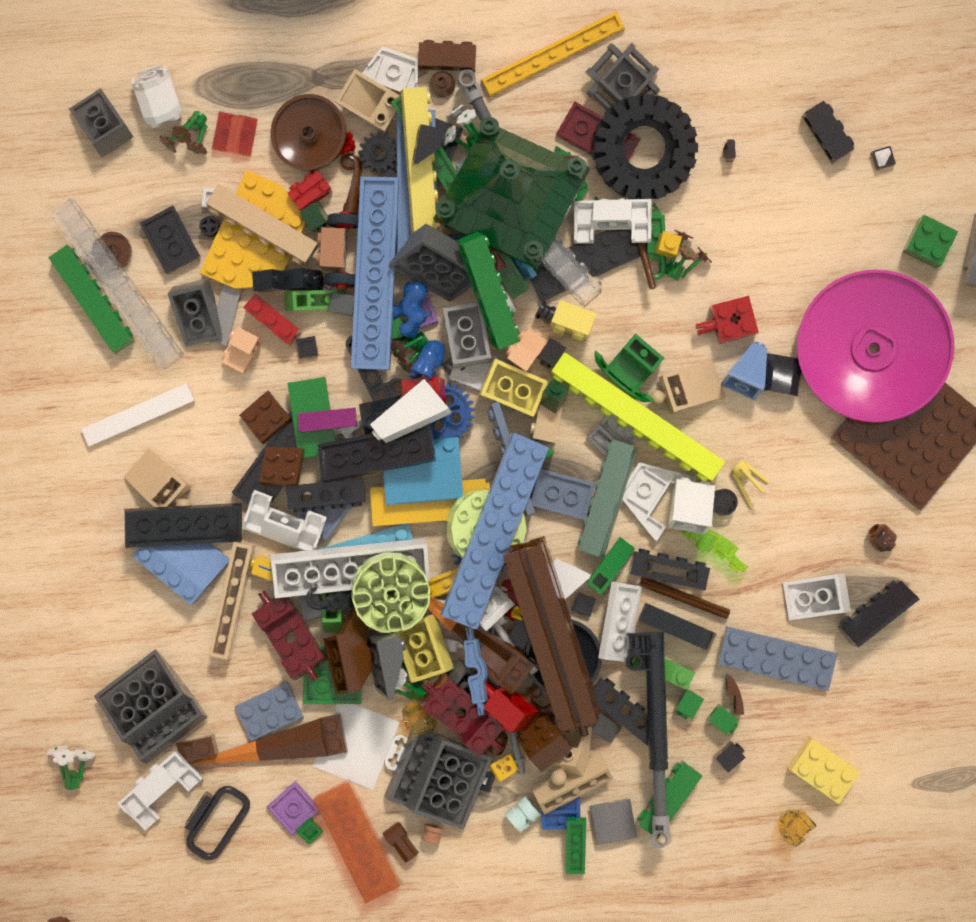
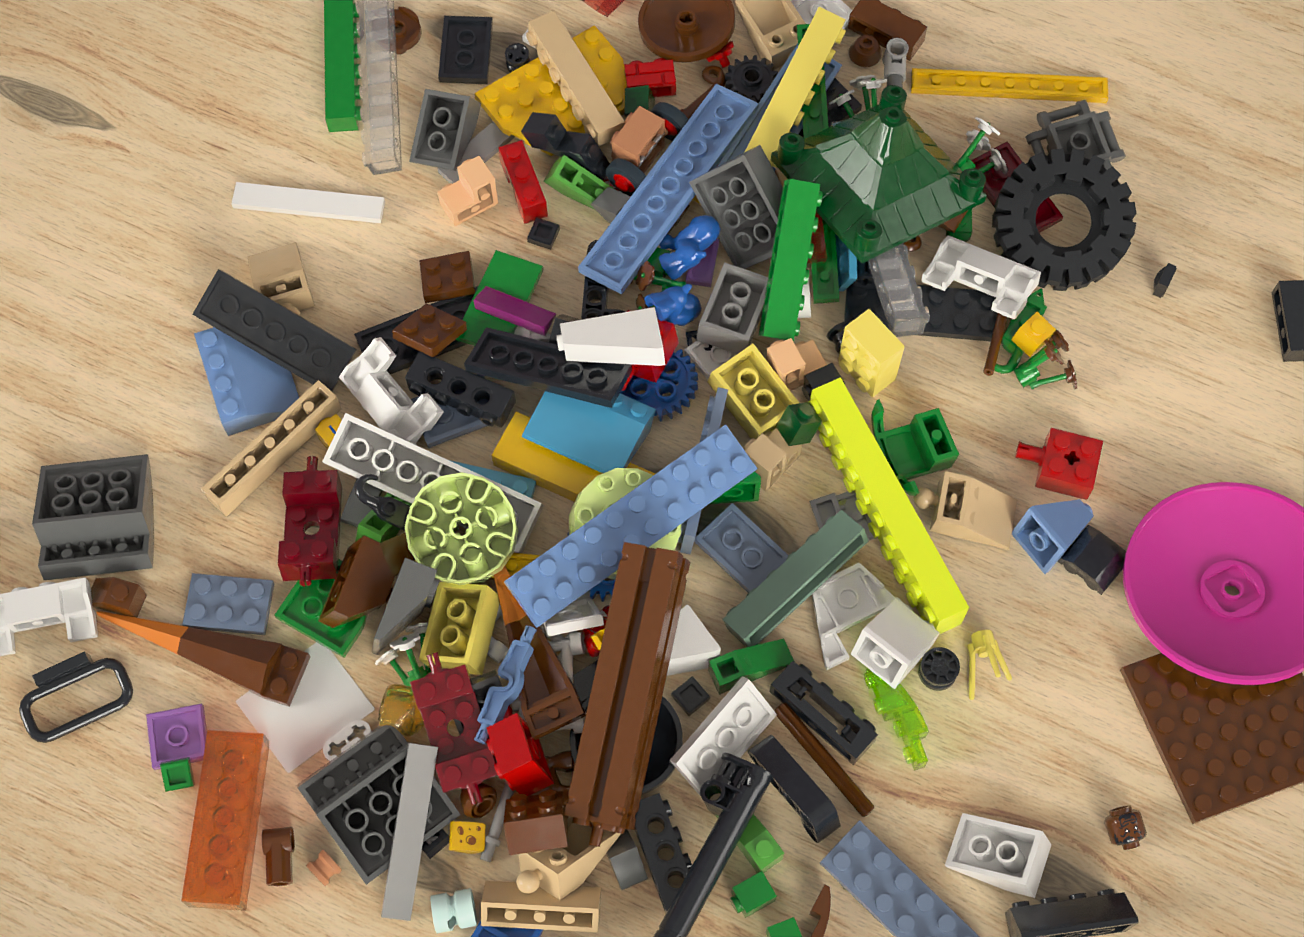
camera: 30 degrees right, 20 degrees down
black slope [411,124,446,165] -> none
none -> light grey tile [381,743,438,921]
none -> white plant [955,116,1008,174]

